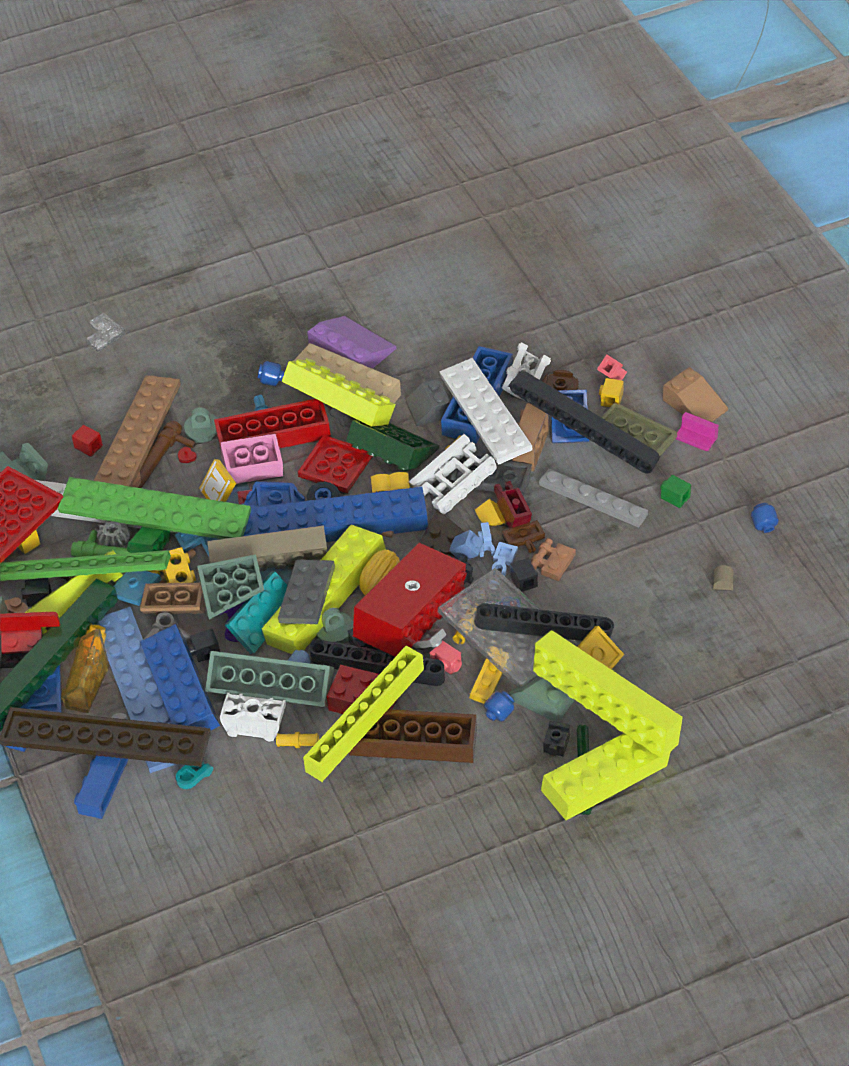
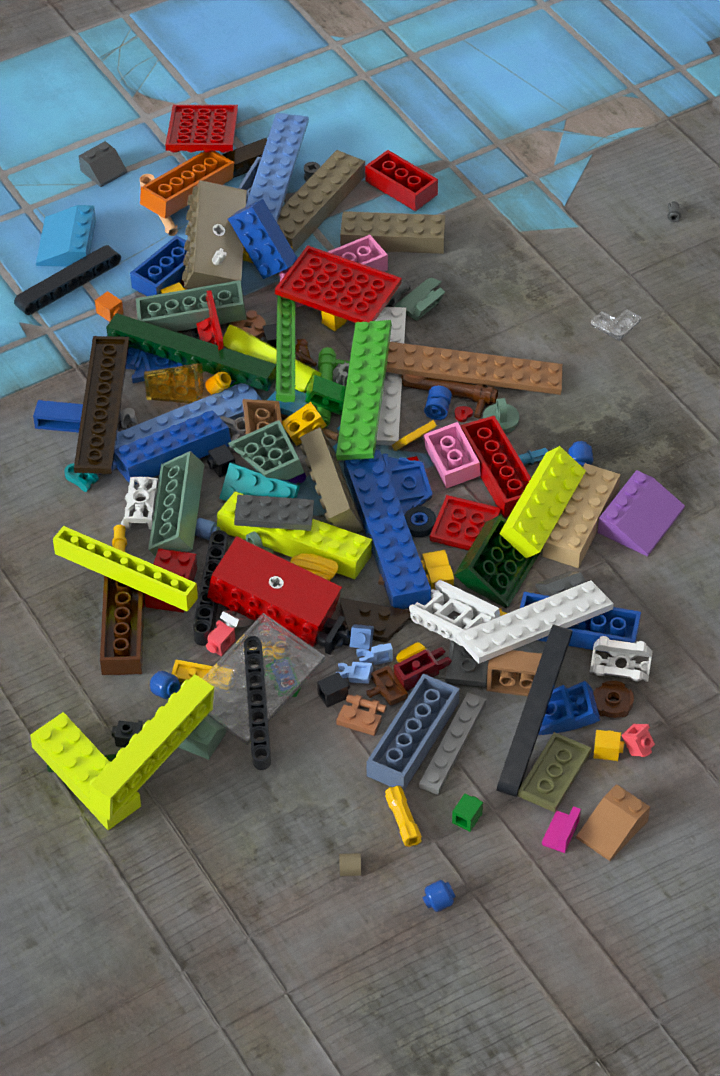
camera: 80 degrees right, 0 degrees up
red brick [72,425,103,457] -> none
yellow tile [577,626,624,670] -> none
none -> sand blue brick [367,674,459,791]
none -> yellow axle [385,786,422,847]
none -> blue wheel [424,385,452,420]

